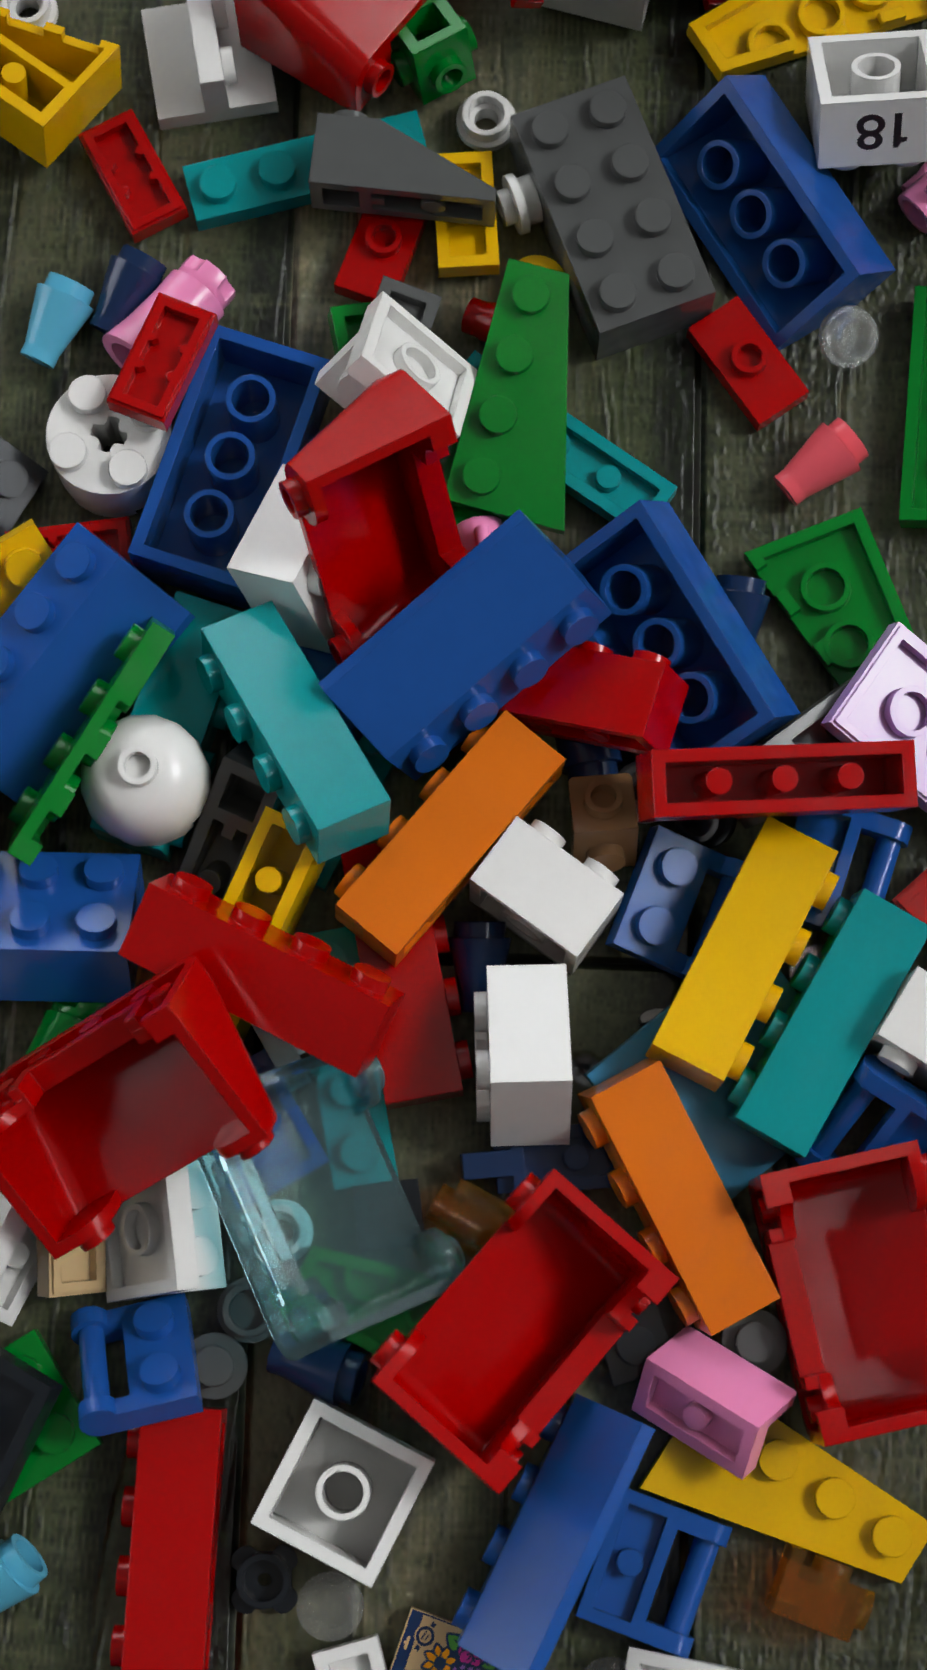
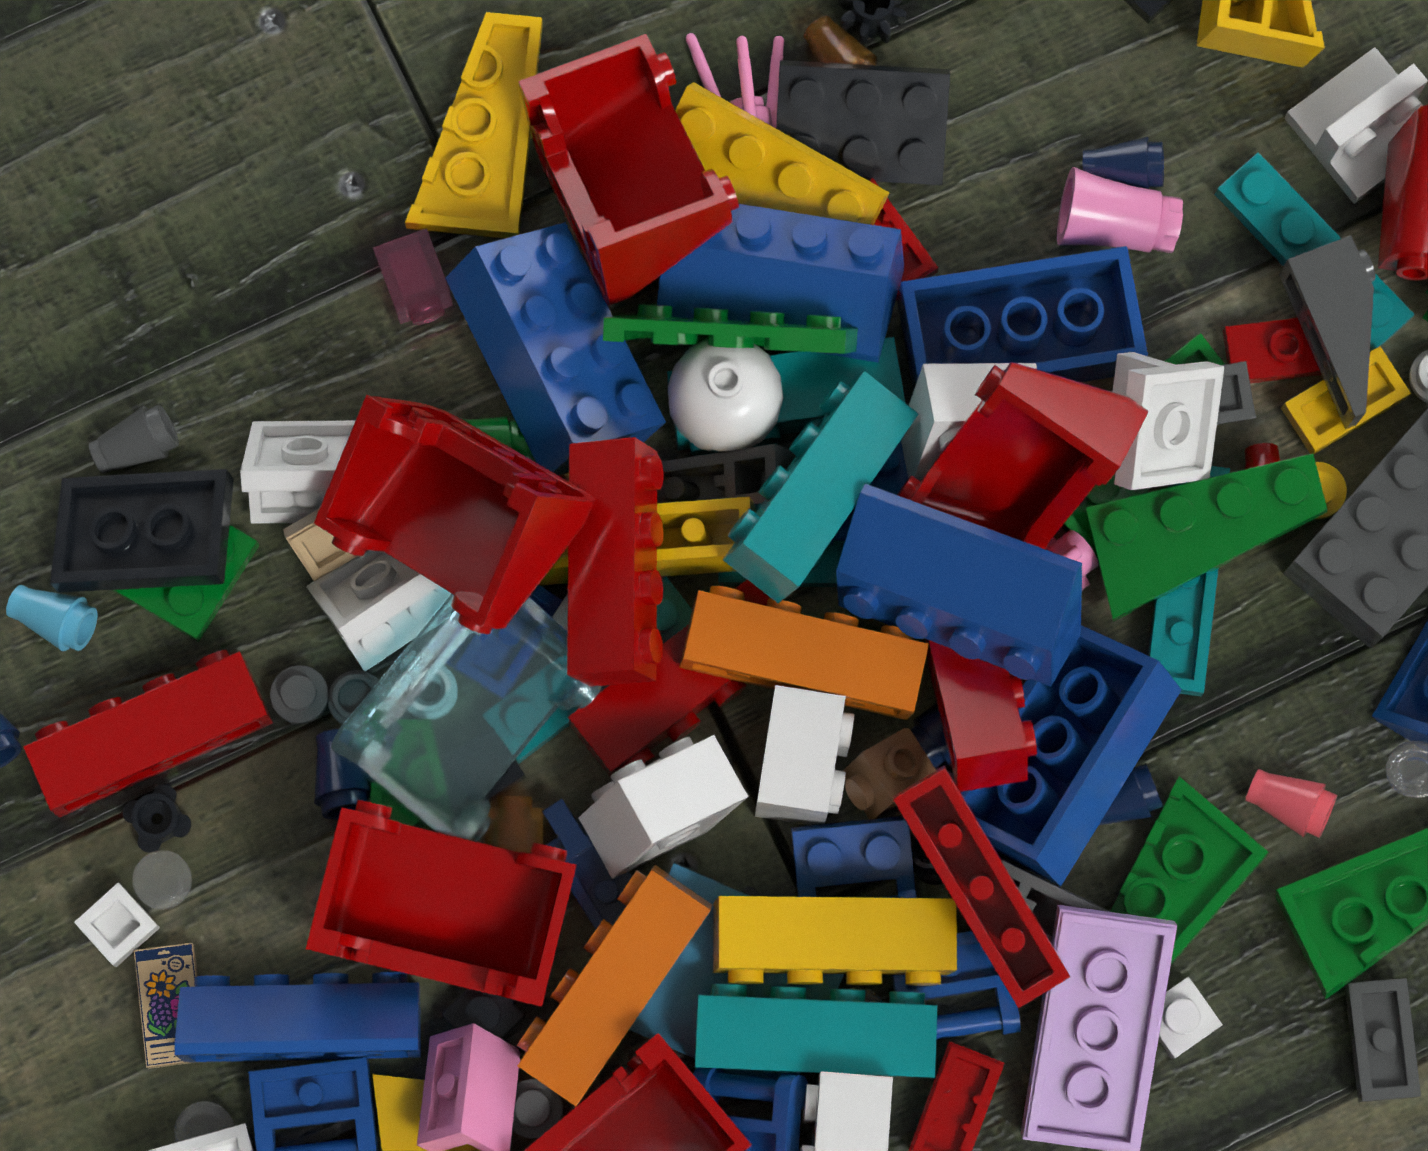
camera: 60 degrees right, 0 degrees up
medium azure cone [20,272,94,369] -> none
white brick [46,374,173,518] -> none
blue plate [70,1293,204,1436] -> none
red plate [78,108,189,244] -> none
red plate [106,292,219,432] -> none
white brick [250,1397,436,1588] -> none
dark blue cone [448,921,512,1012] -> none
white plate [496,173,543,235] -> none
red plate [686,296,809,432] -> none

